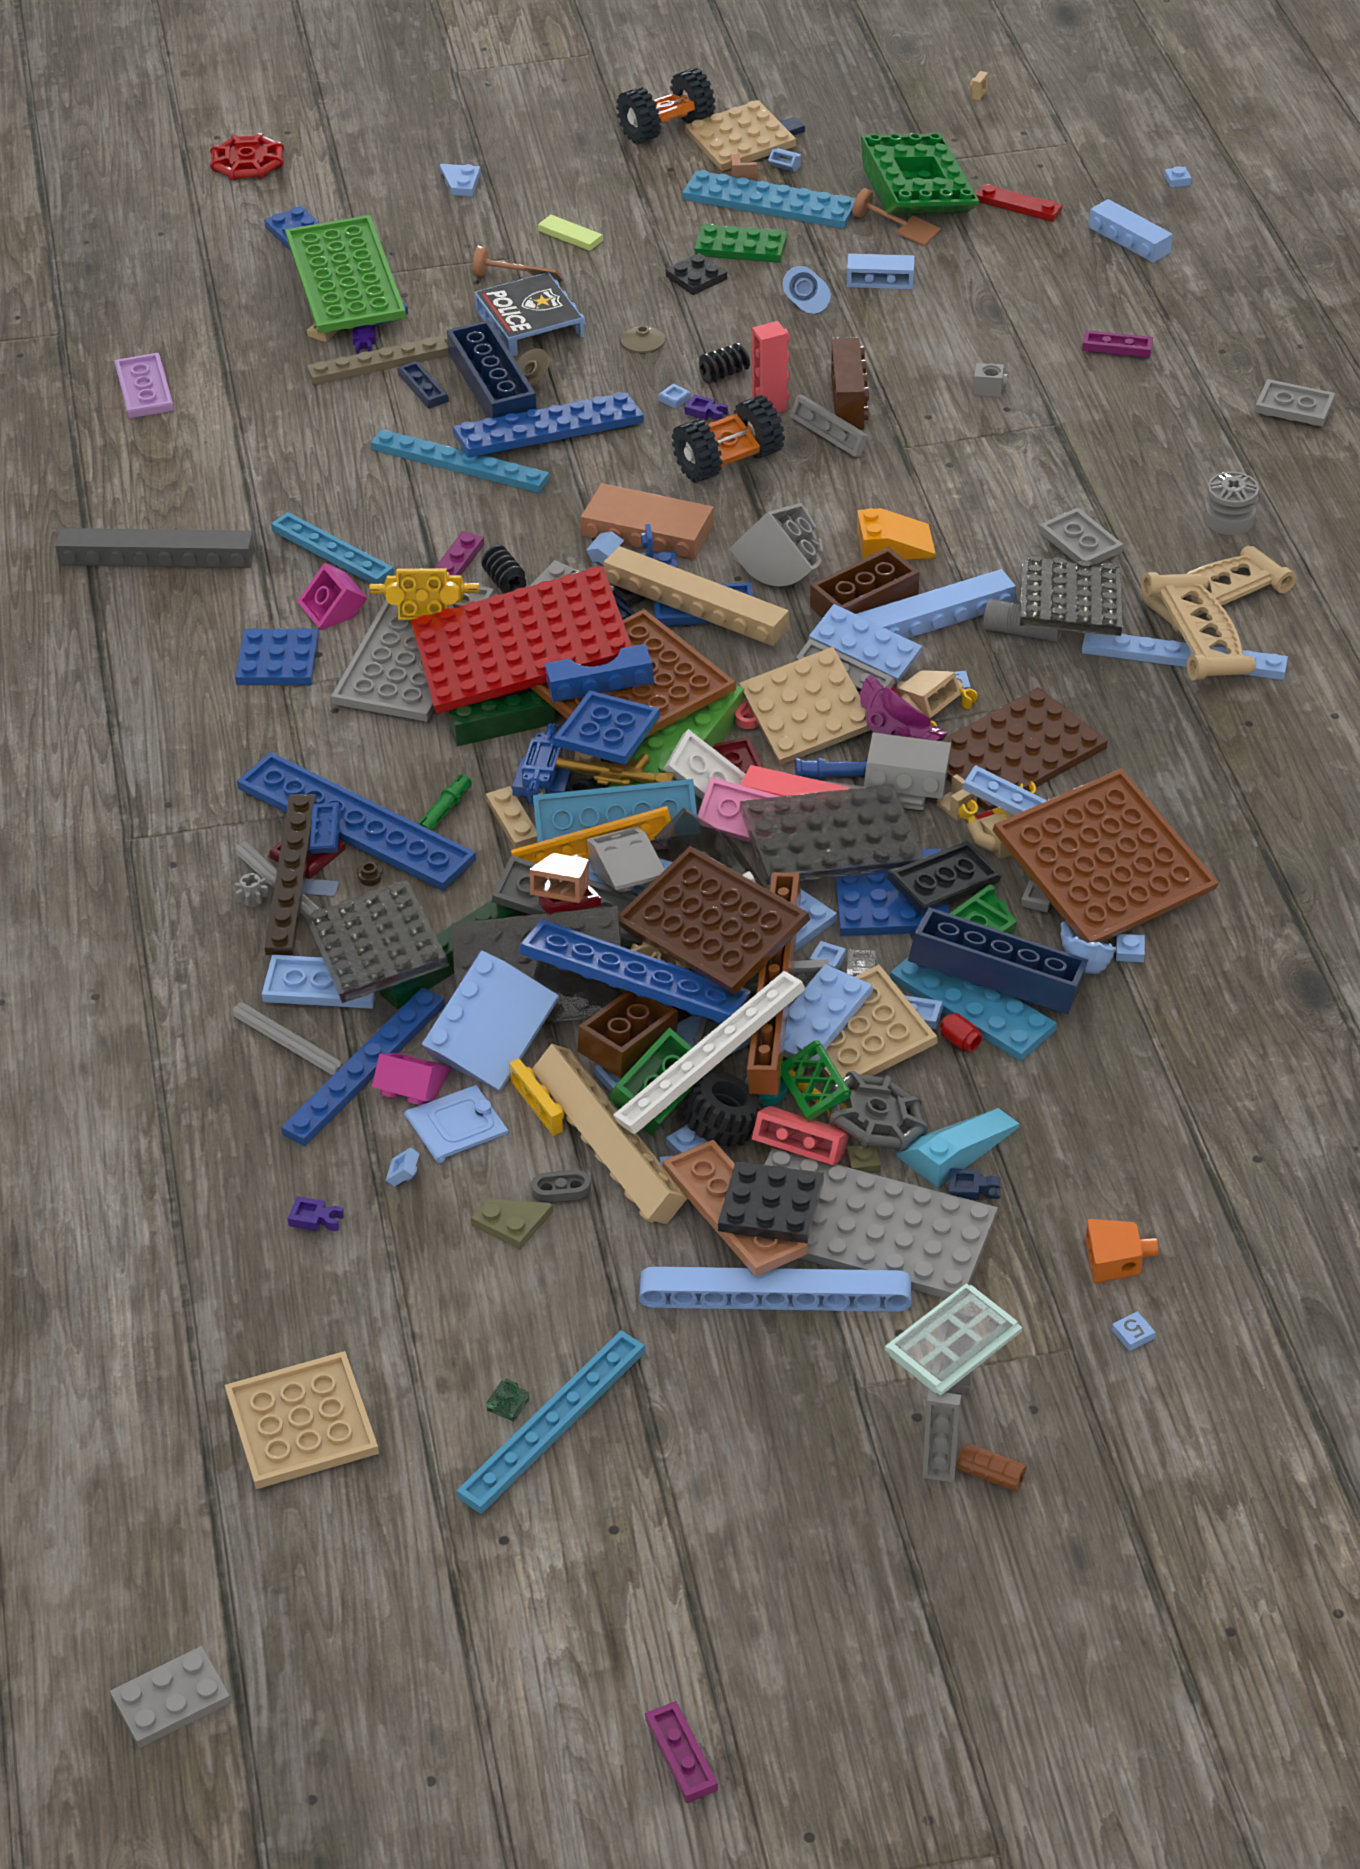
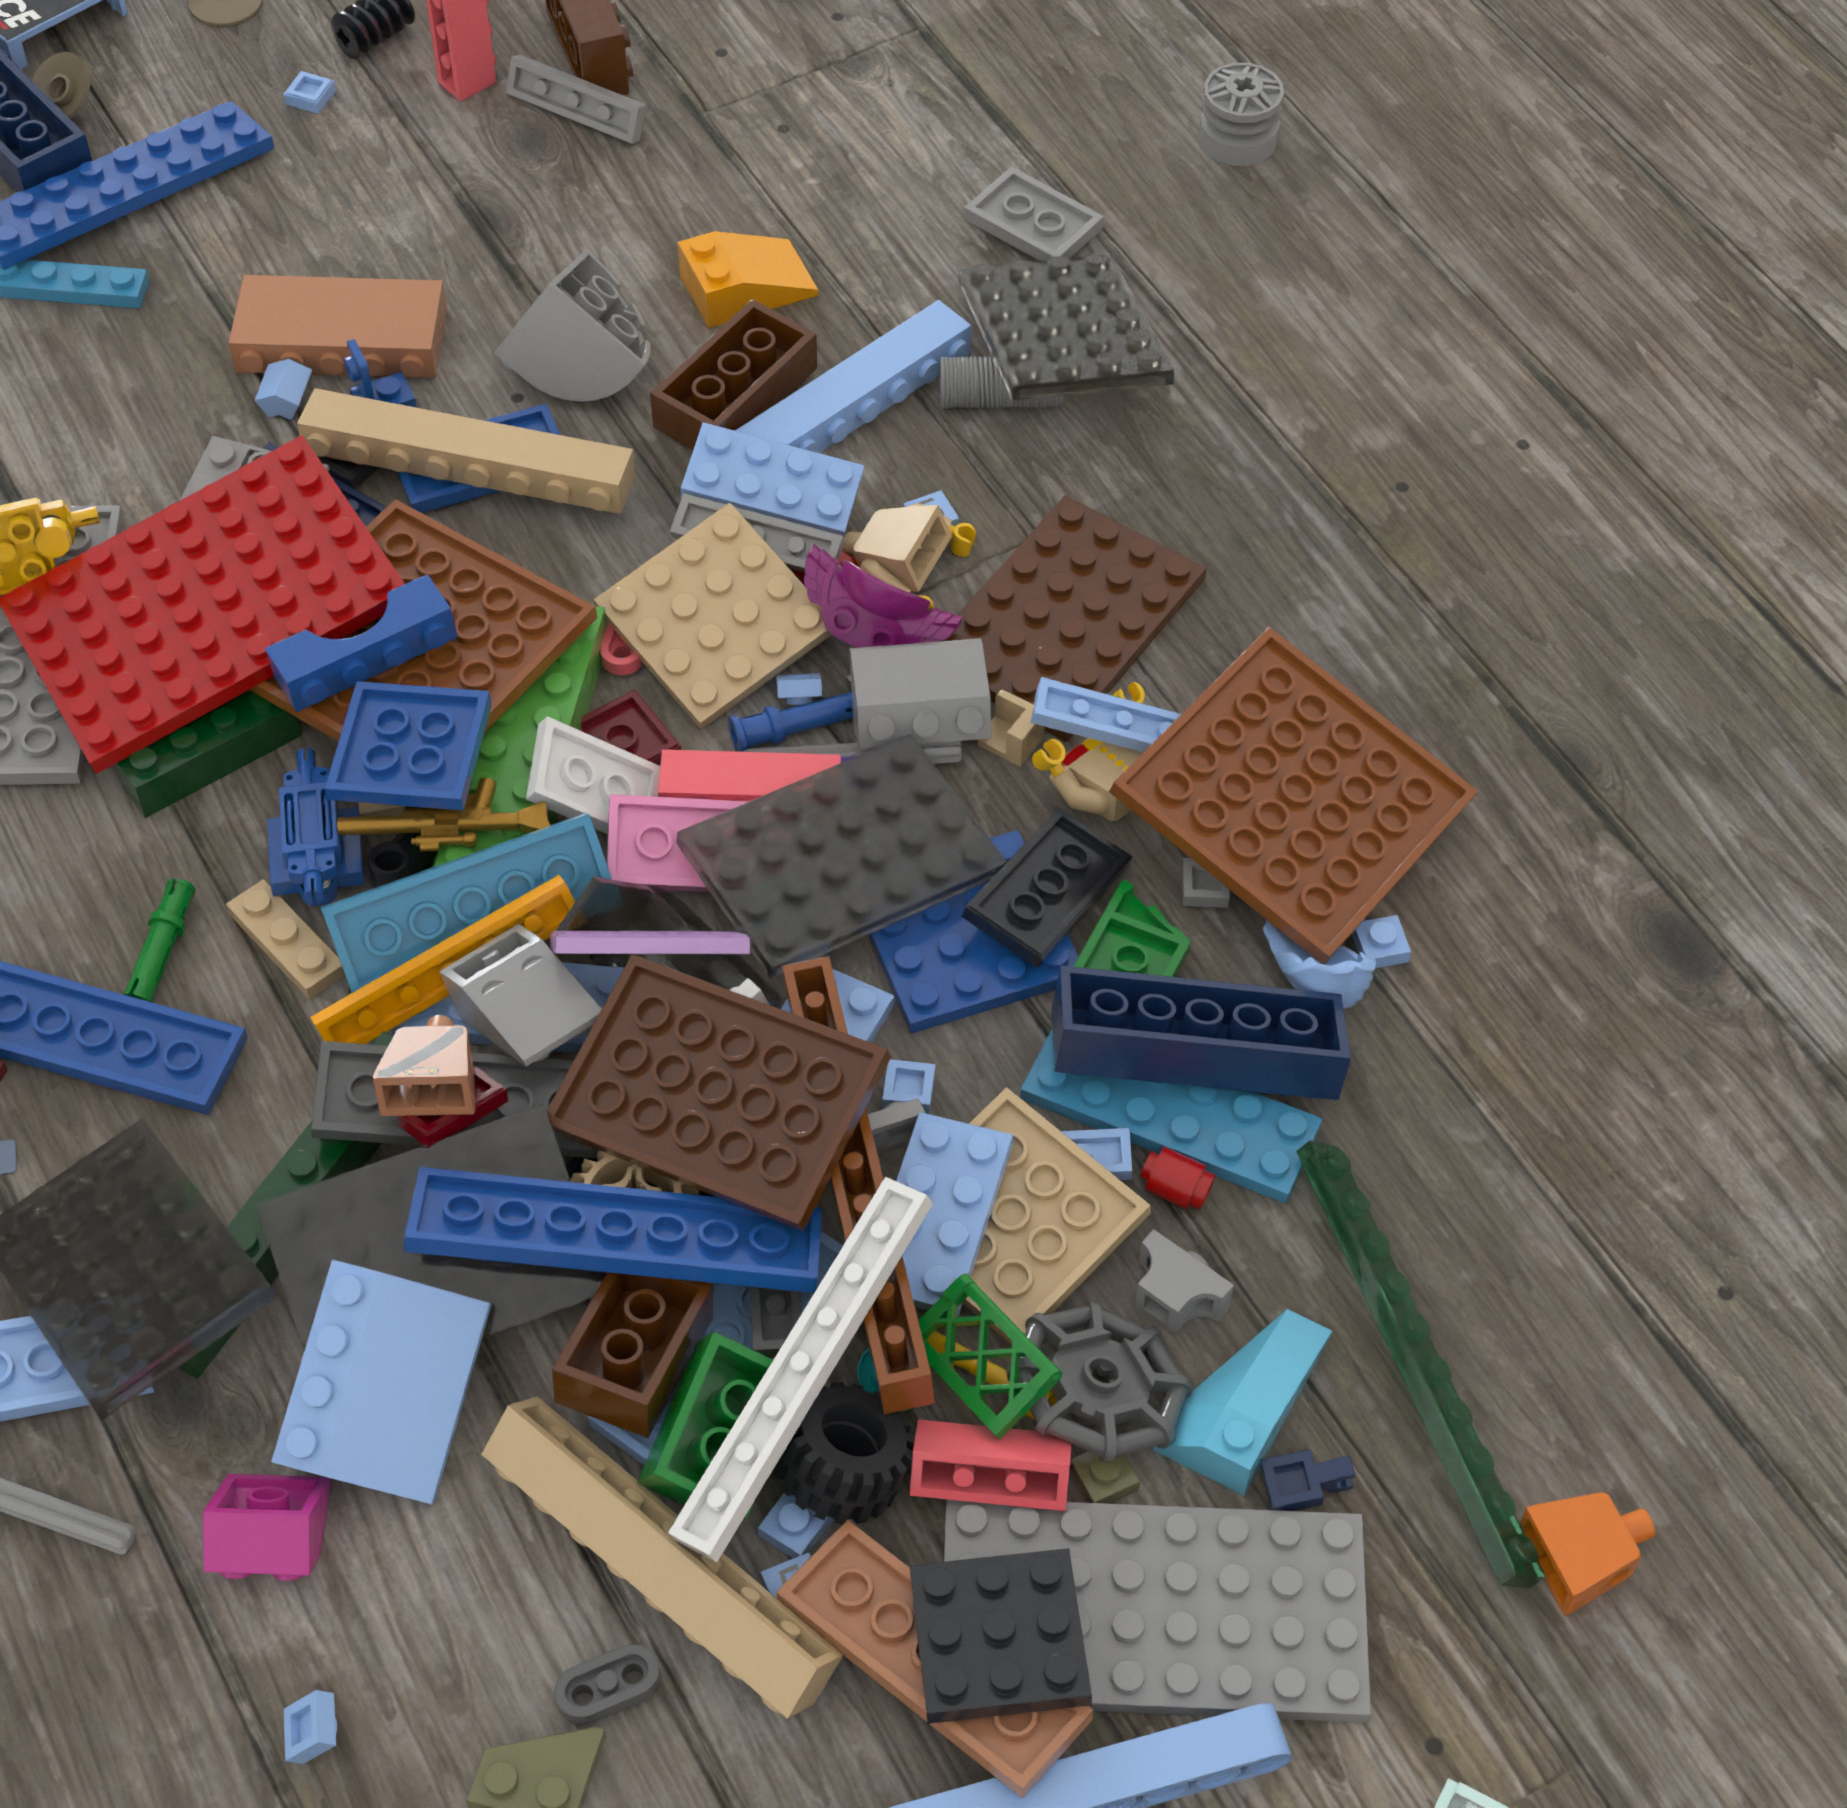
camera: 20 degrees left, 10 degrees up
blue plate [281,987,445,1146] -> none
dark brown plate [356,862,383,886] -> none
light blue container [404,1085,508,1163] -> none
magenta plate [435,531,485,575] -> none
black piece [481,545,527,594] -> none
yellow plate [509,1058,565,1136] -> none
black plate [671,395,785,483] -> none
dark purple plate [684,394,728,421] -> none
clear plate [847,949,876,976] -> none
light blue plate [1082,630,1288,680] -> none
light blue tile [1112,1311,1156,1351] -> none
tan piece [1141,572,1256,680] -> none
tan piece [1142,546,1296,637] -> none
none -> lavender tile [550,931,750,954]
none -> light blue plate [776,673,822,705]
none -> light grey brick [1135,1229,1234,1335]
none -> clear green plate [1296,1140,1546,1588]

